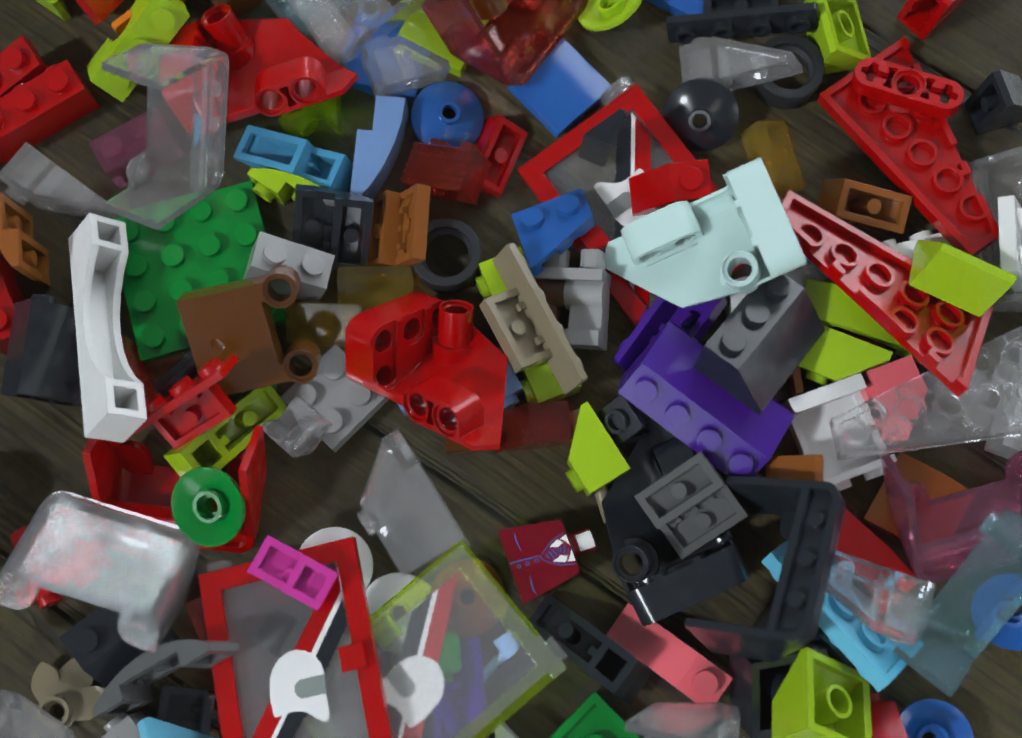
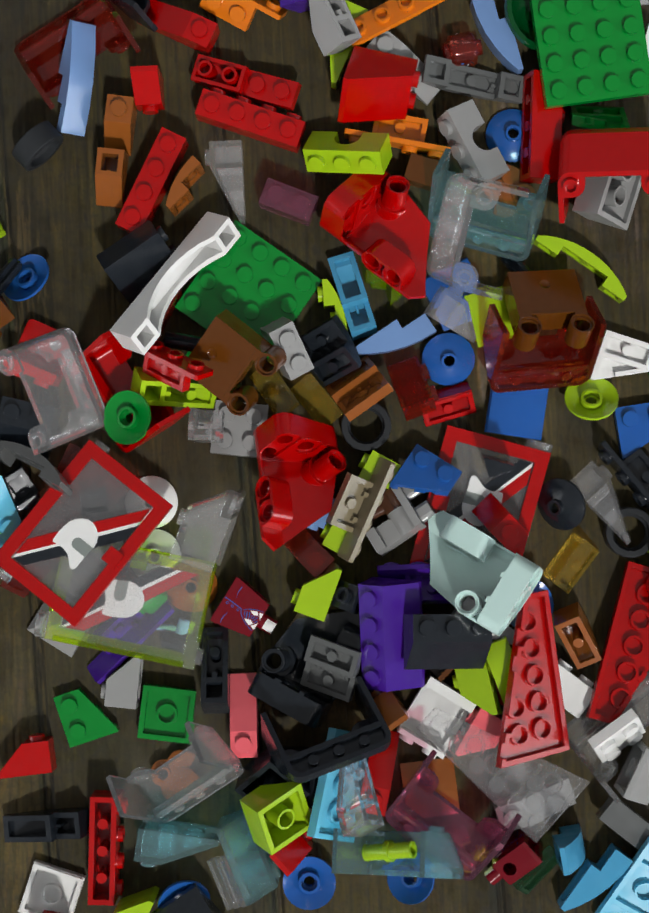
camera: 50 degrees right, 10 degrees up
clear windscreen [102,43,229,230] -> none
dark pink slope [247,535,339,611] -> none
lime slope [909,240,1017,317] -> none
none -> lime pin [362,840,417,862]

